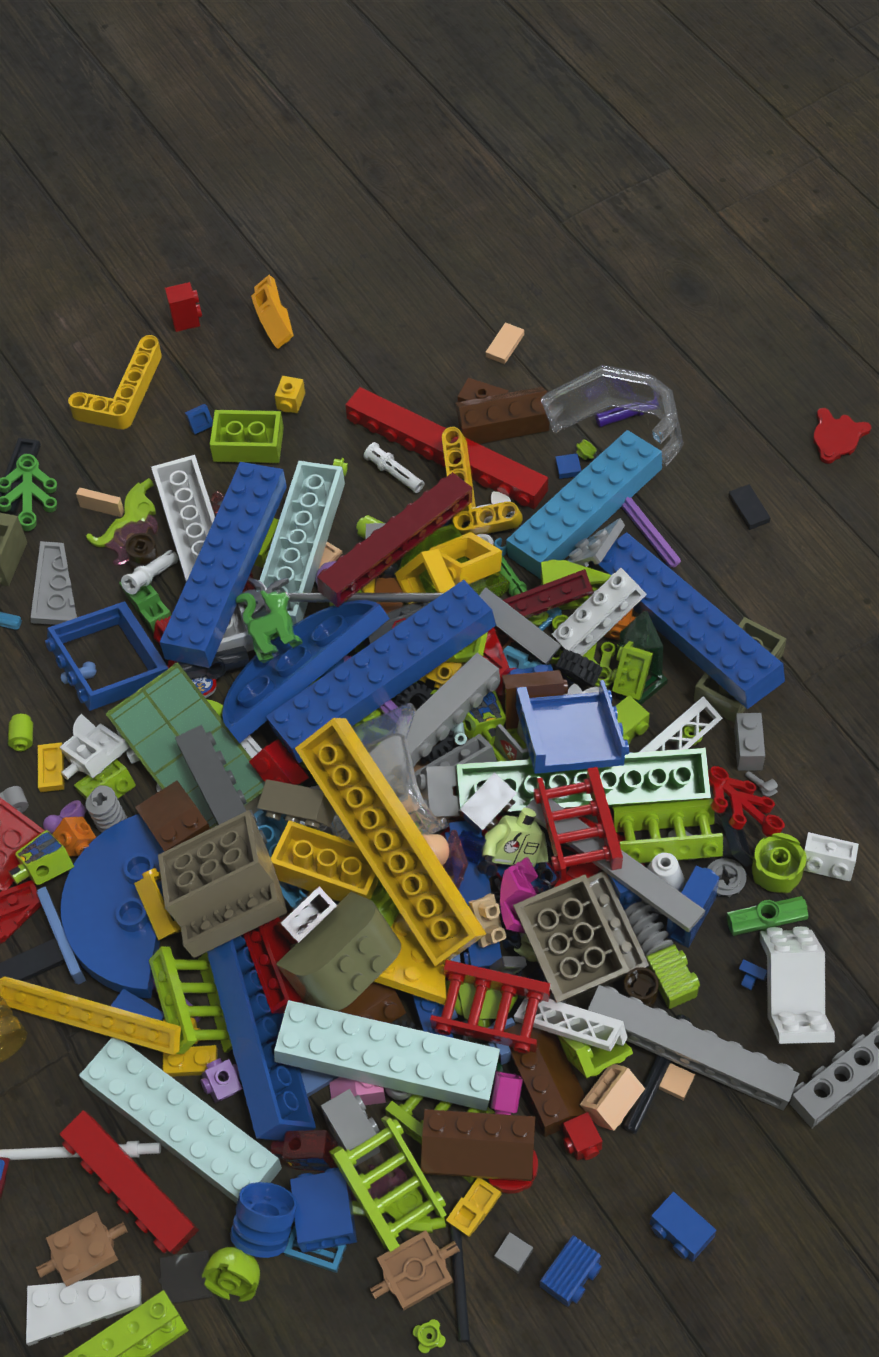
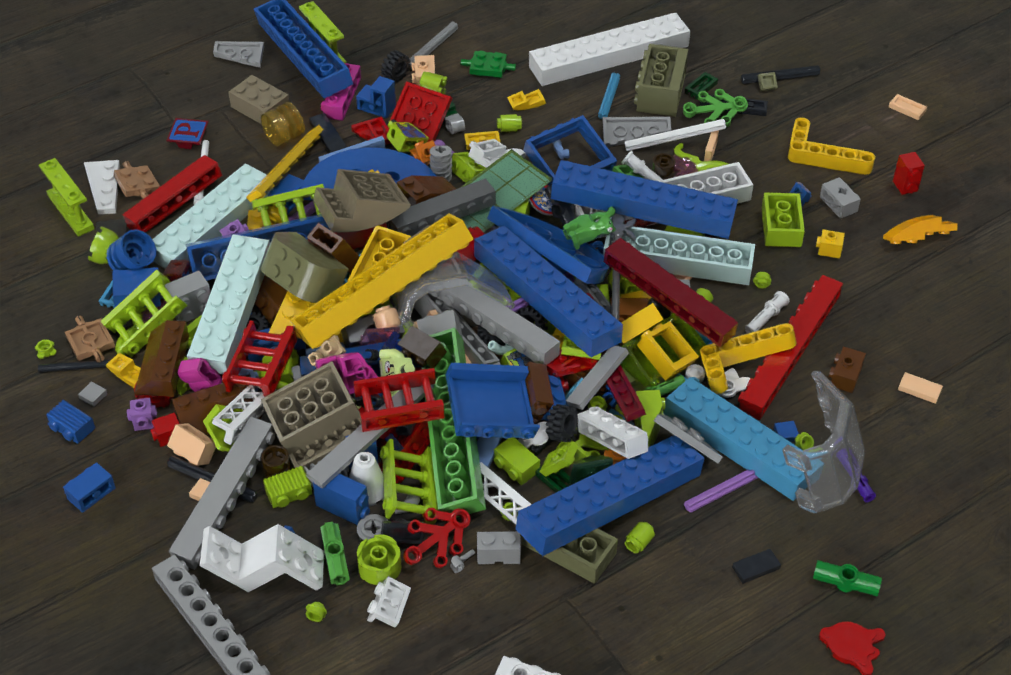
camera: 85 degrees right, 10 degrees down
reddish brown slope [455,387,550,444] -> none
none -> medium lavender brick [127,398,157,431]
none -> lime plate [306,602,327,622]
none -> white axle [625,119,726,151]
none -> lime brick [625,522,655,553]
none -> green piece [813,560,882,596]
none -> light grey brick [820,177,861,219]
none -> light nougat tile [889,94,927,120]

